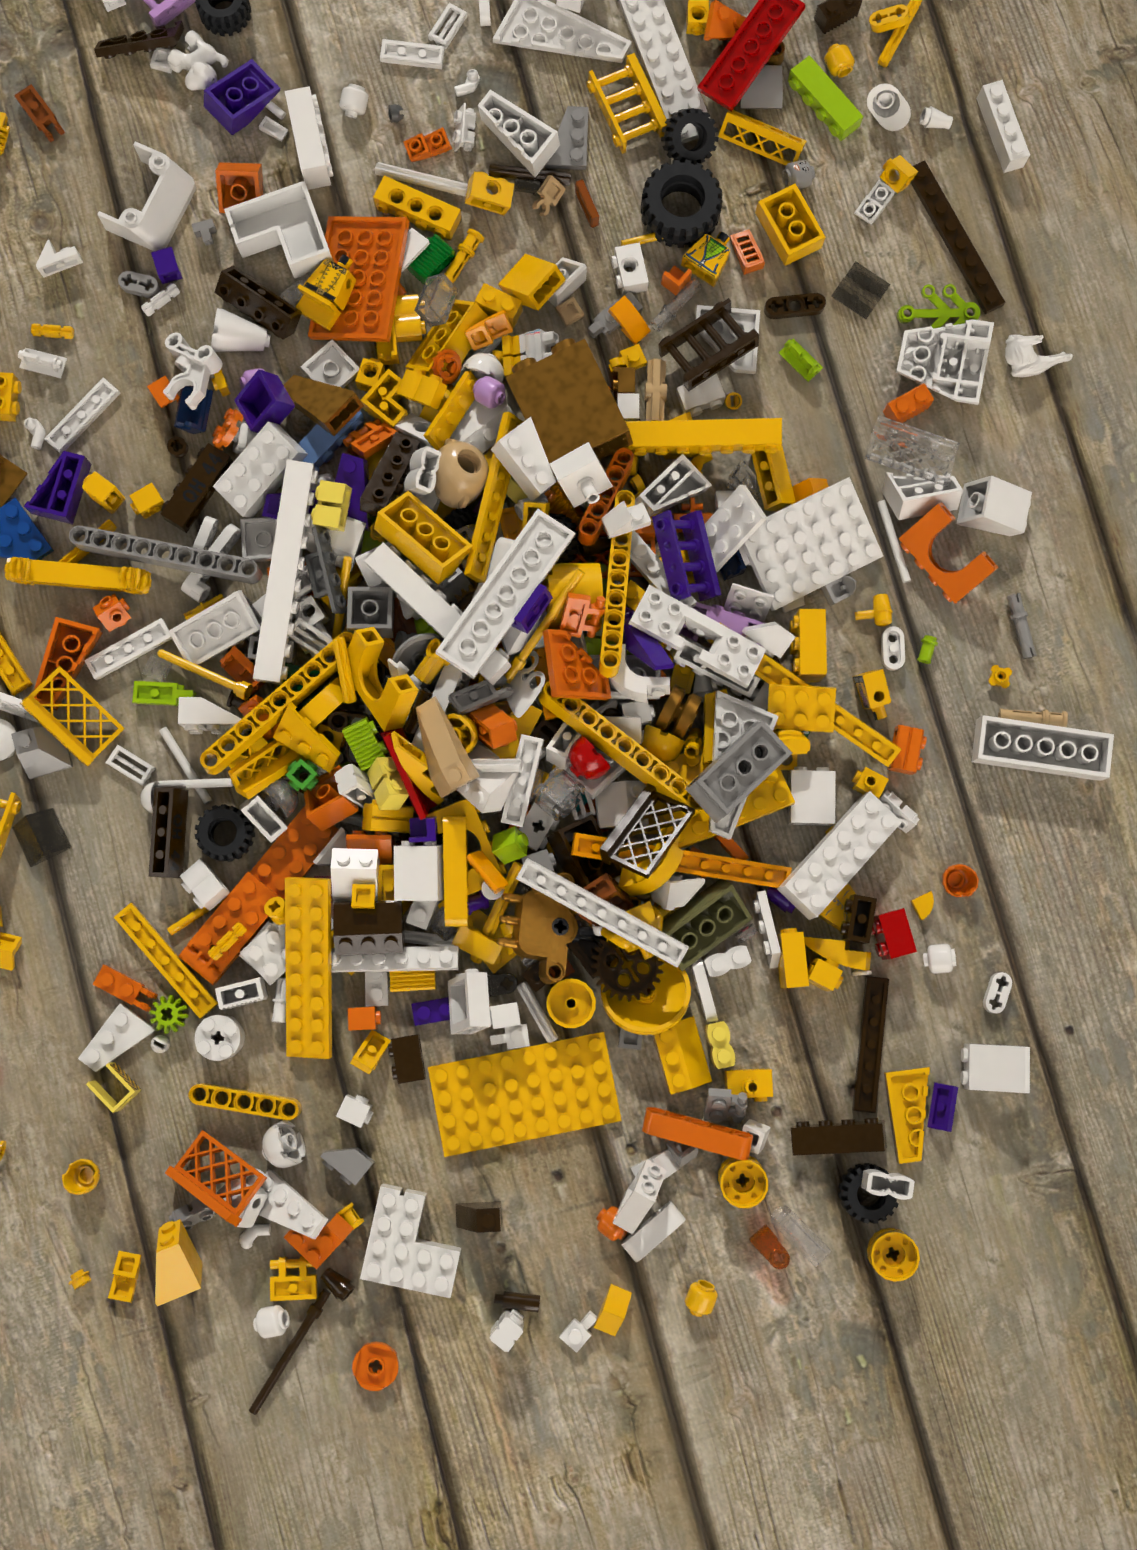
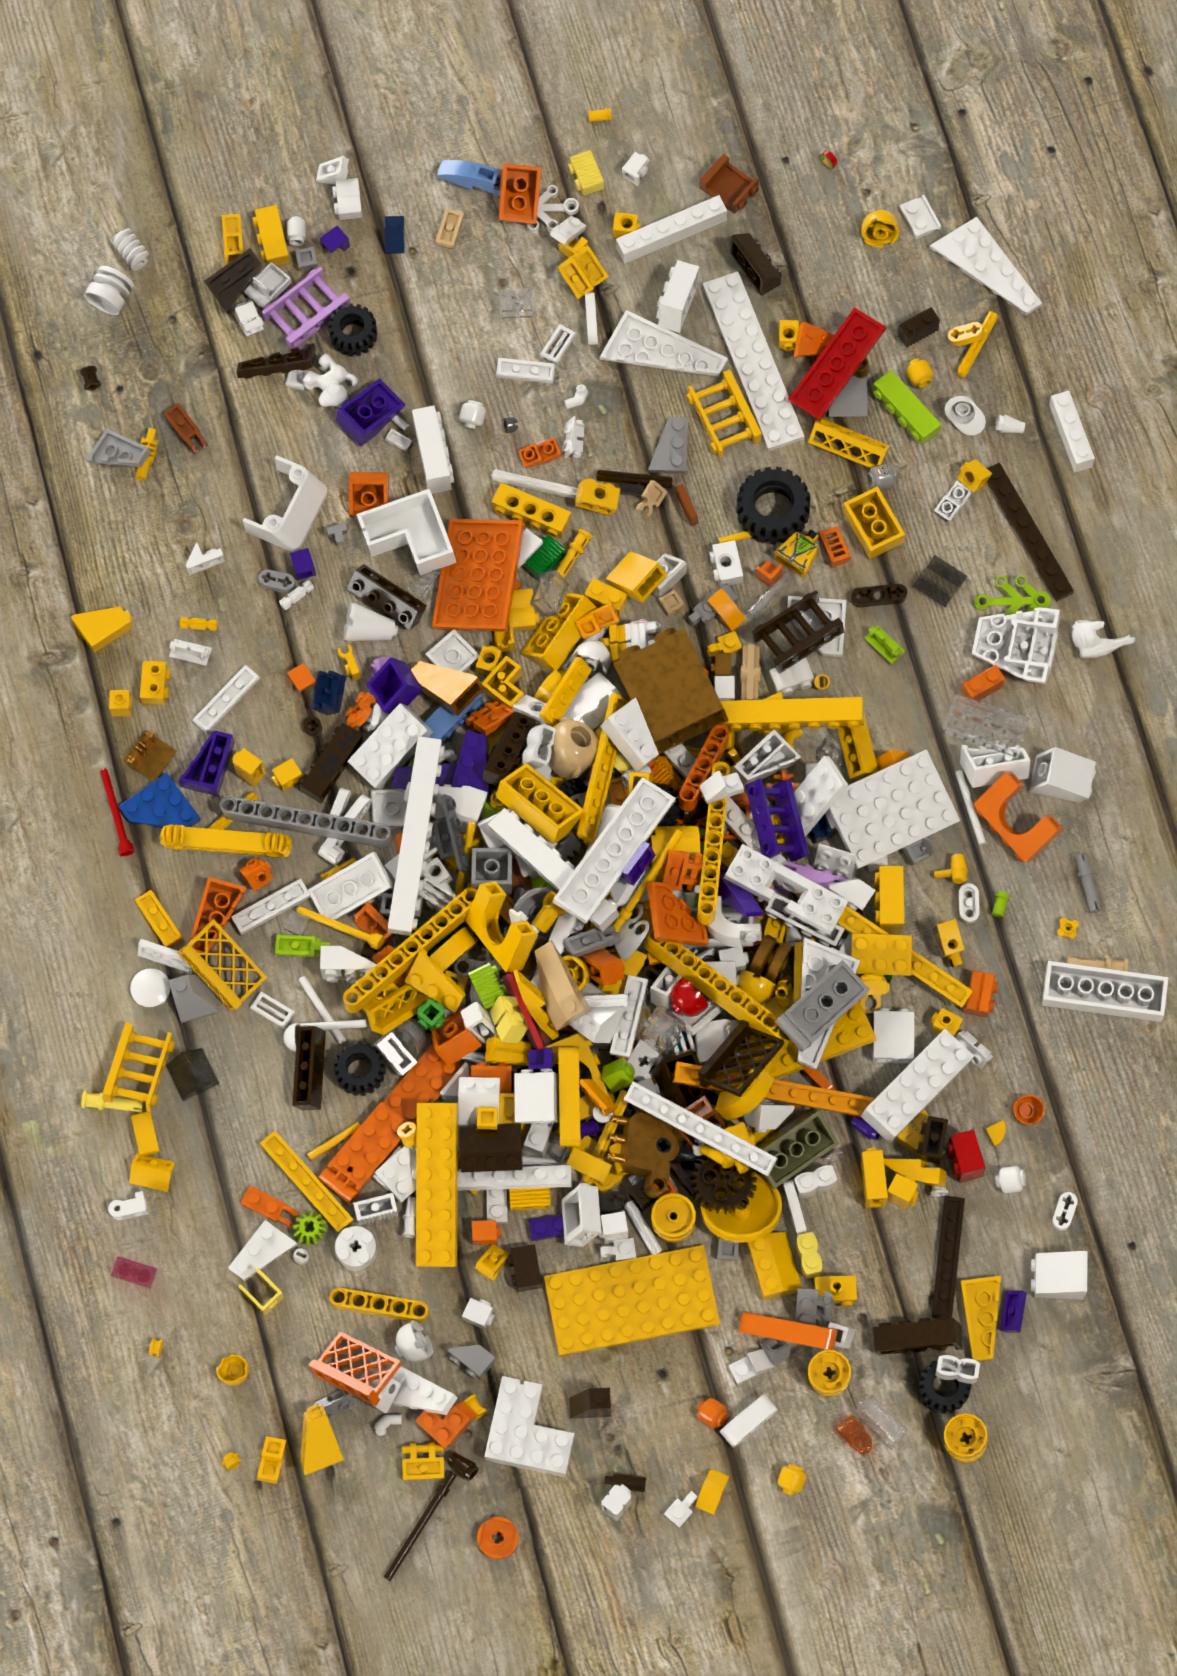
camera: 10 degrees right, 10 degrees down
white arm [24,417,46,450] -> none
white piece [163,333,223,410] -> none
white brick [180,858,230,911] -> none
yellow axle [208,922,247,960] -> none
white head [253,1305,290,1338] -> none
yellow panel [295,284,341,331] -> none
yellow torso [304,254,356,311] -> none
light yellow piece [311,480,352,532] -> none
yellow axle [332,637,357,704] -> none
yellow brick [397,367,447,410] -> none
orange gear [430,349,462,384] -> none
lavender head [473,376,506,409] -> none
white wedge [478,90,560,177] -> none
white brick [550,442,613,508] -> none
white window [613,1159,667,1234] -> none
black tyre [661,108,719,165] -> none
white wing [753,890,781,969] -> none

